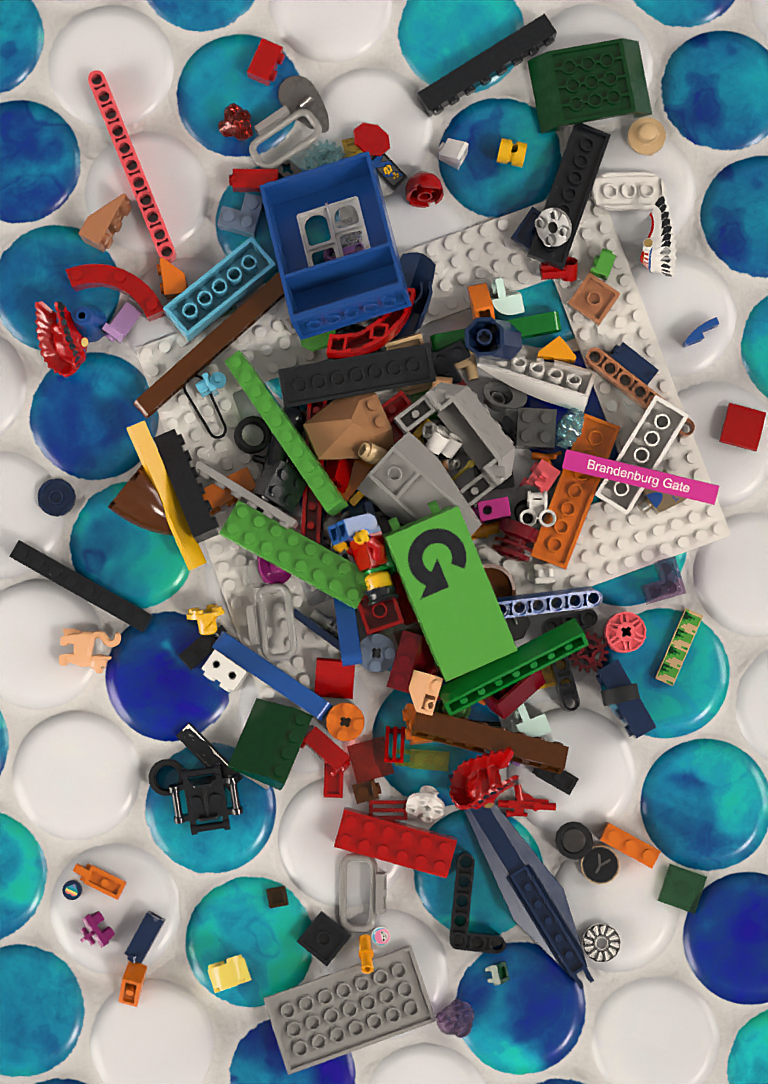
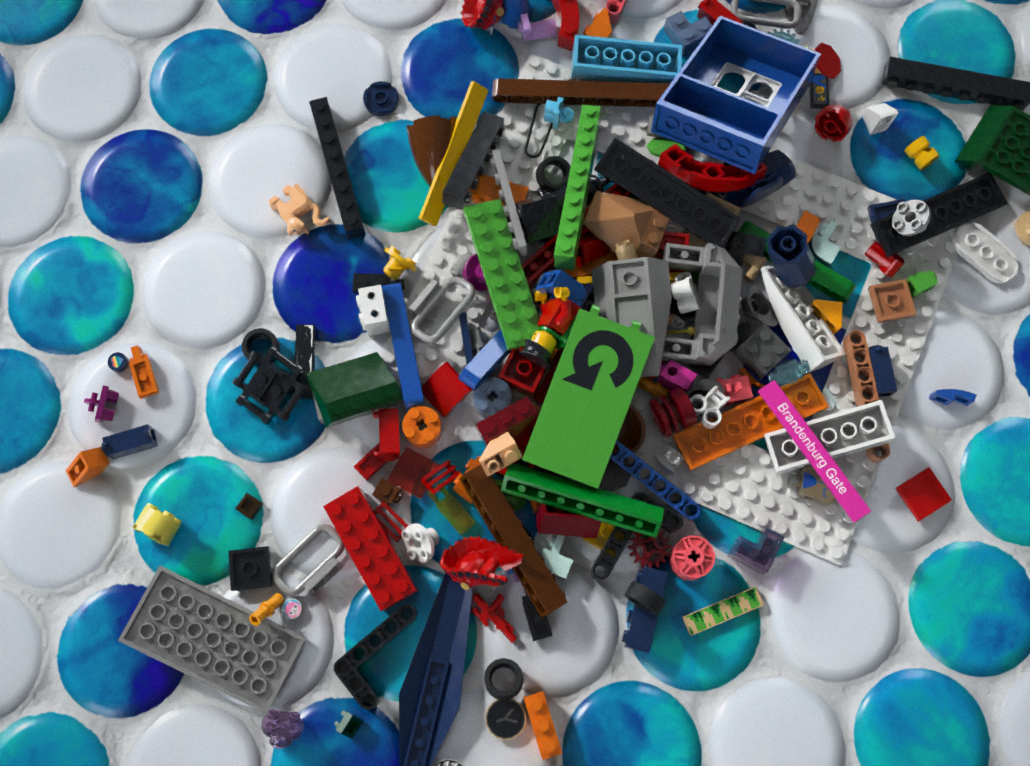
camera: 40 degrees right, 10 degrees down
piece [640,196,677,277] -> none

